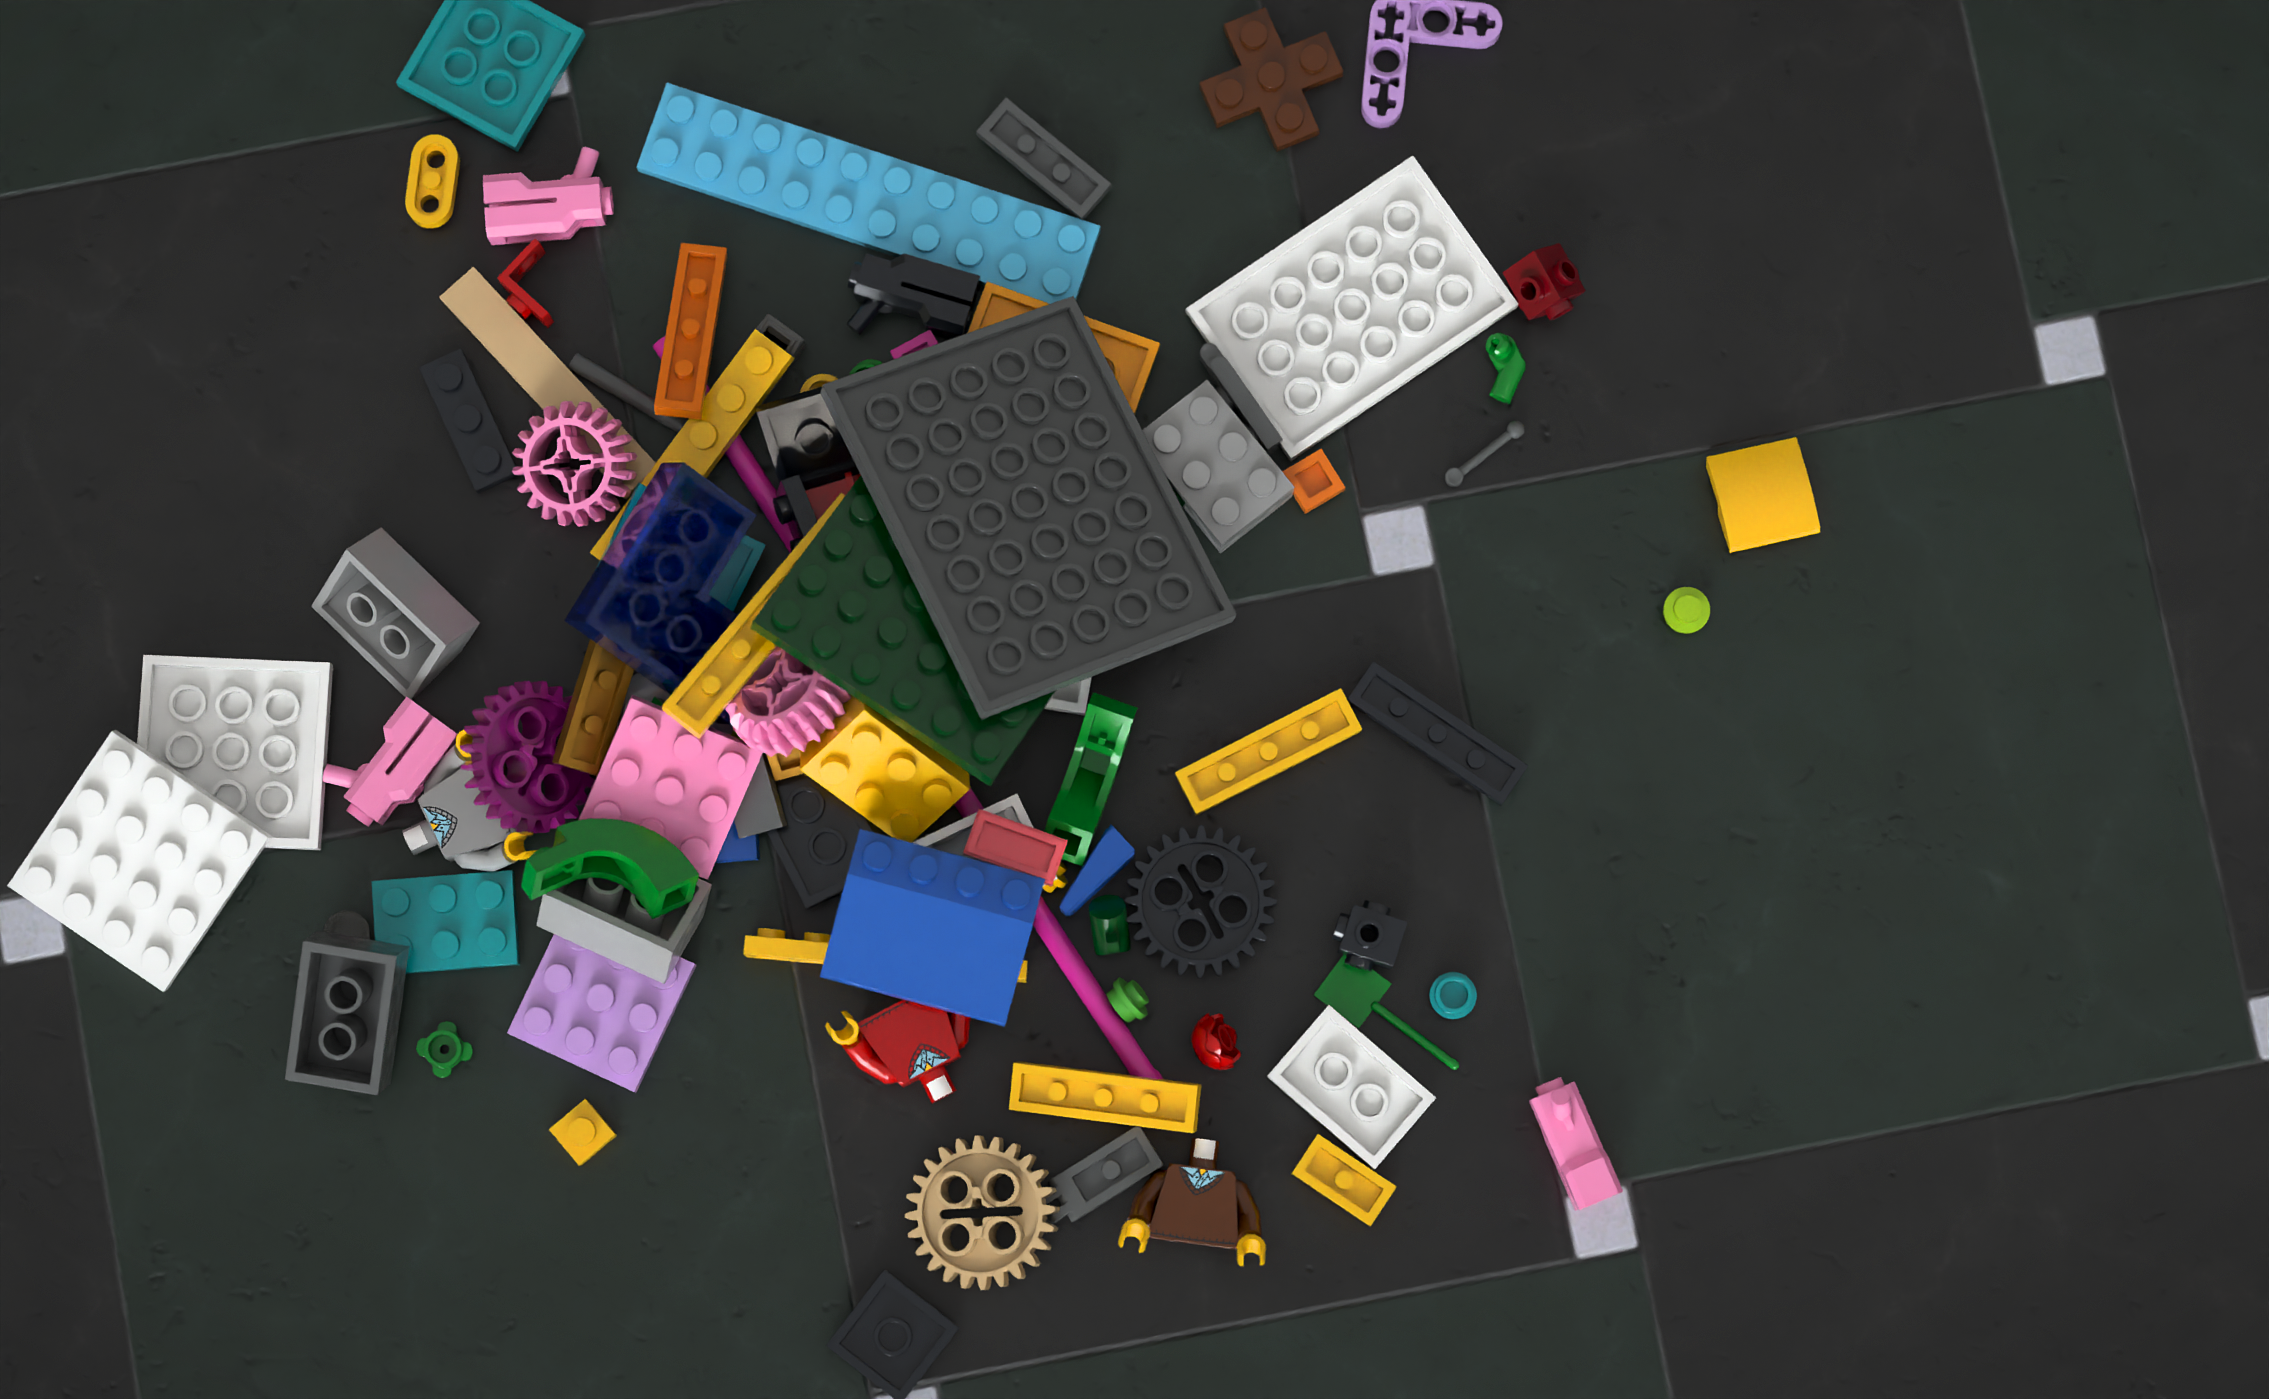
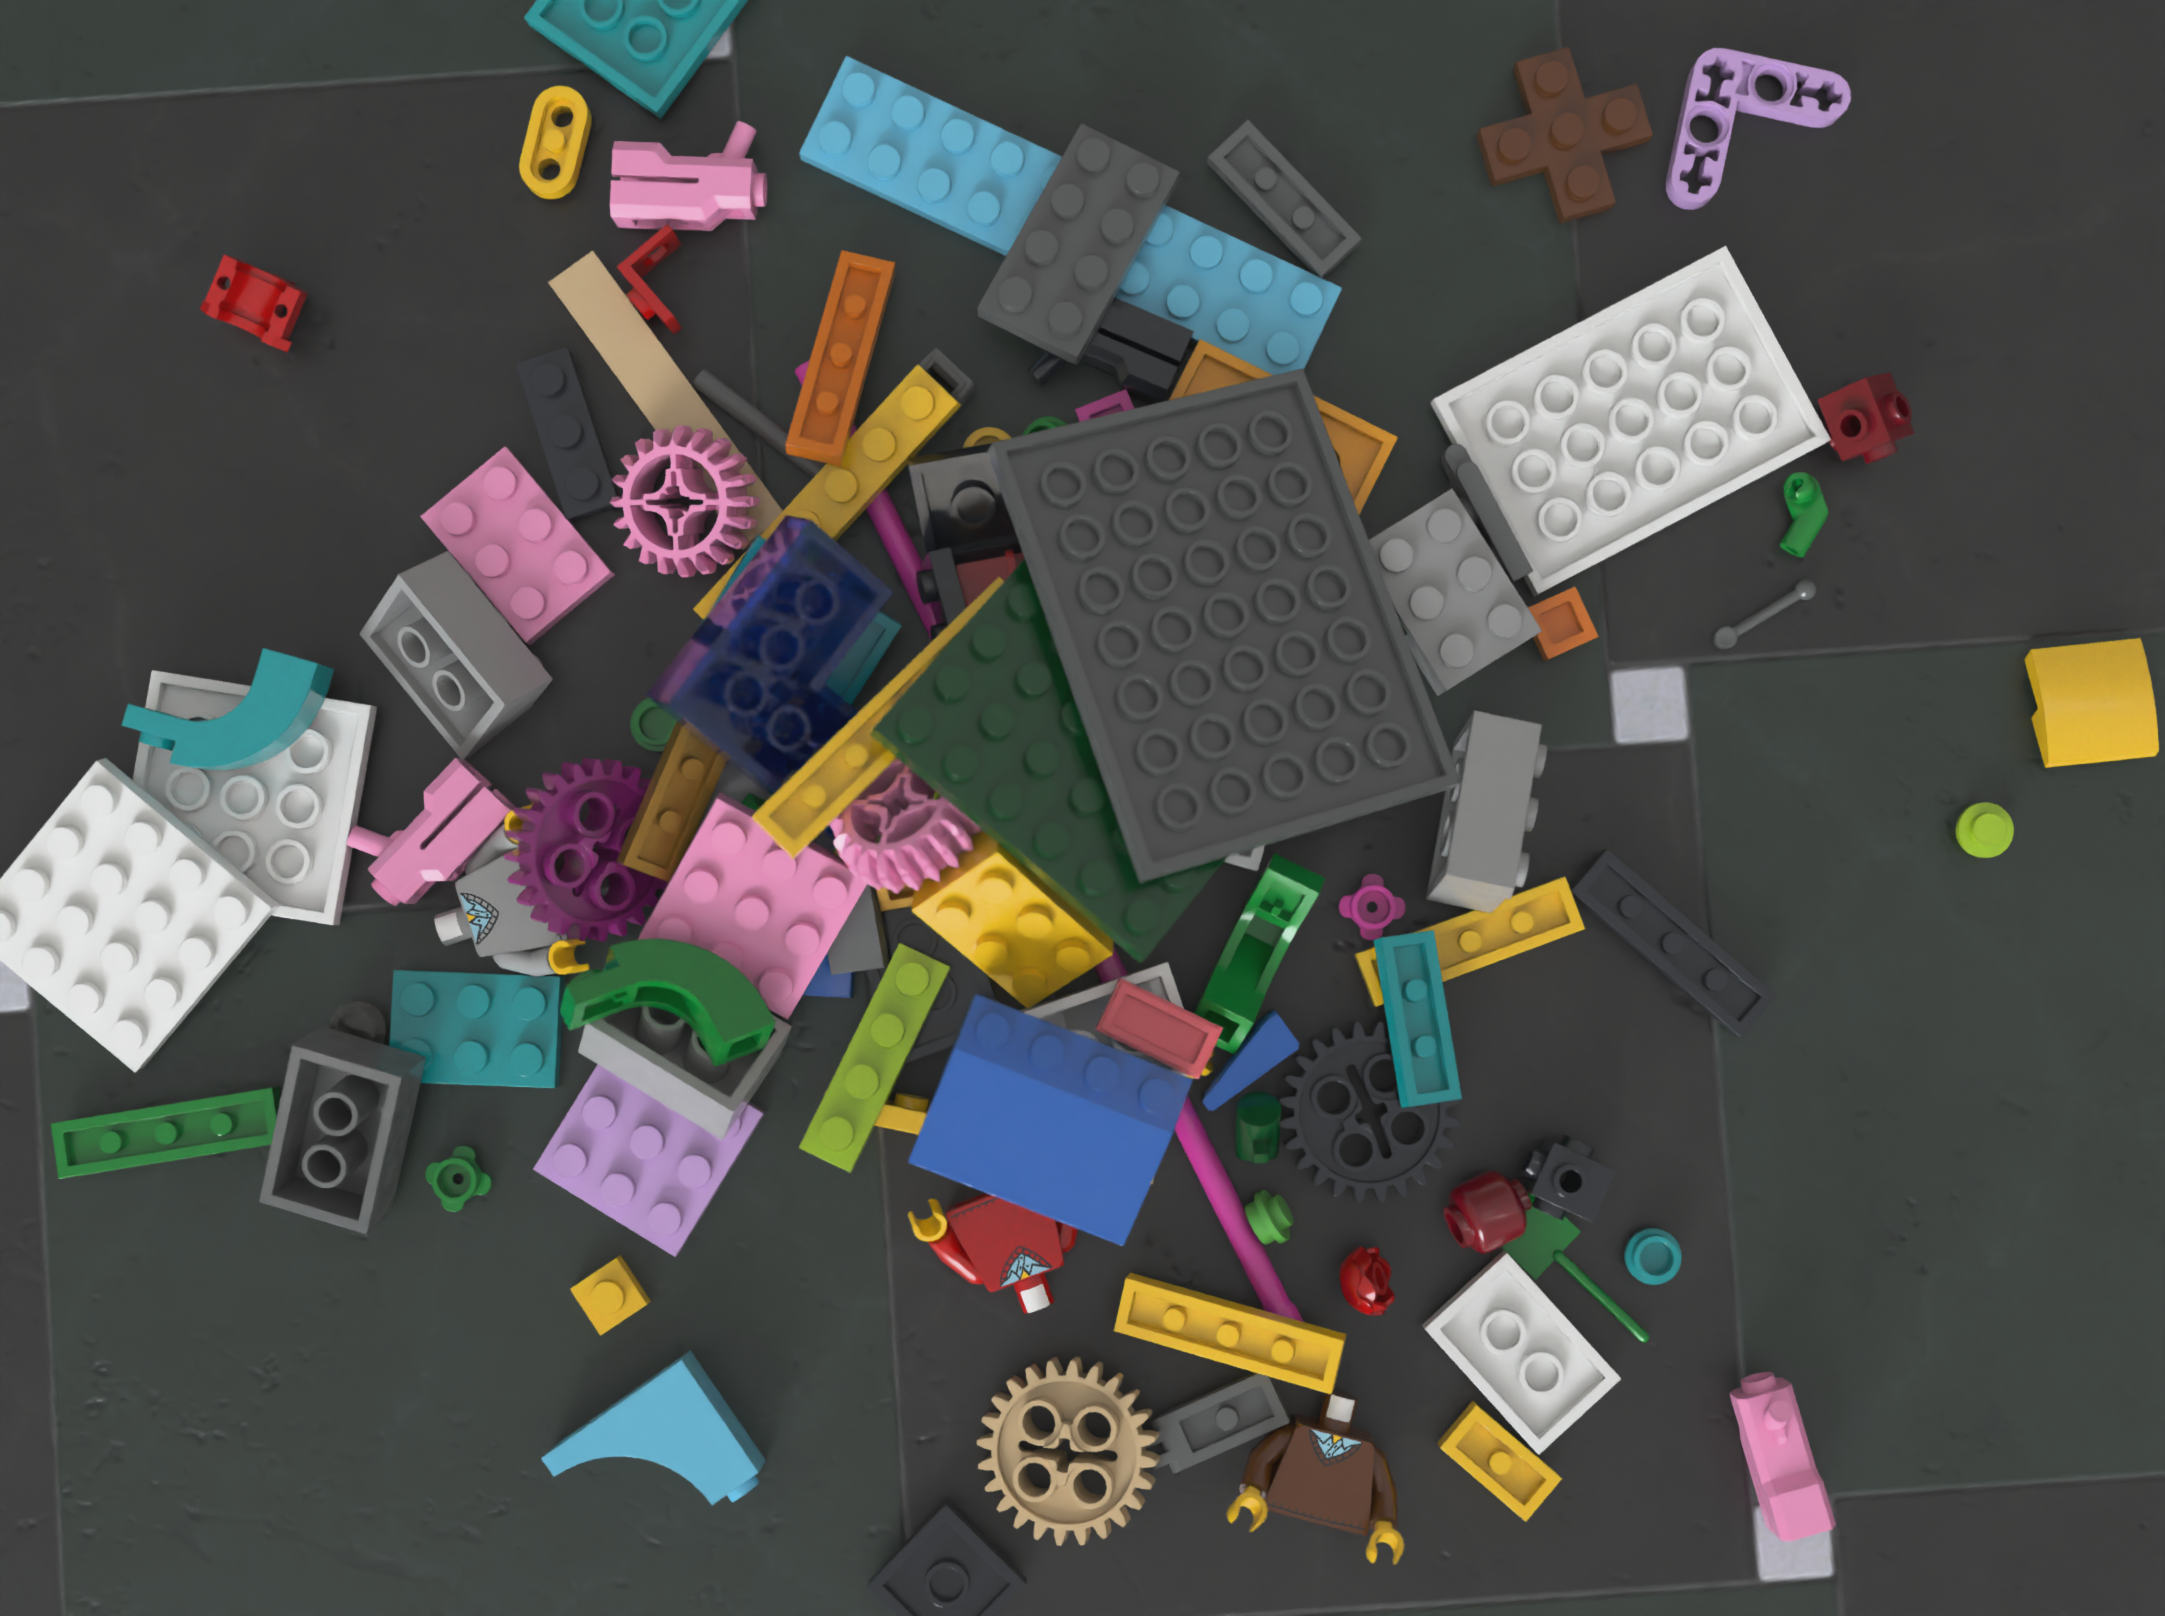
camera: 10 degrees right, 5 degrees up
none -> green plate [51,1086,281,1179]
none -> teal arch [121,648,334,771]
none -> red piece [200,255,308,352]
none -> bright pink plate [420,446,615,645]
none -> medium azure arch [541,1350,766,1505]
none -> green plate [630,696,682,752]
none -> lime plate [799,943,951,1173]
none -> dark grey plate [977,123,1180,366]
none -> dark pink plate [1338,874,1405,940]
none -> teal plate [1374,930,1462,1108]
none -> light grey brick [1426,711,1547,913]
none -> dark red head [1443,1170,1532,1254]

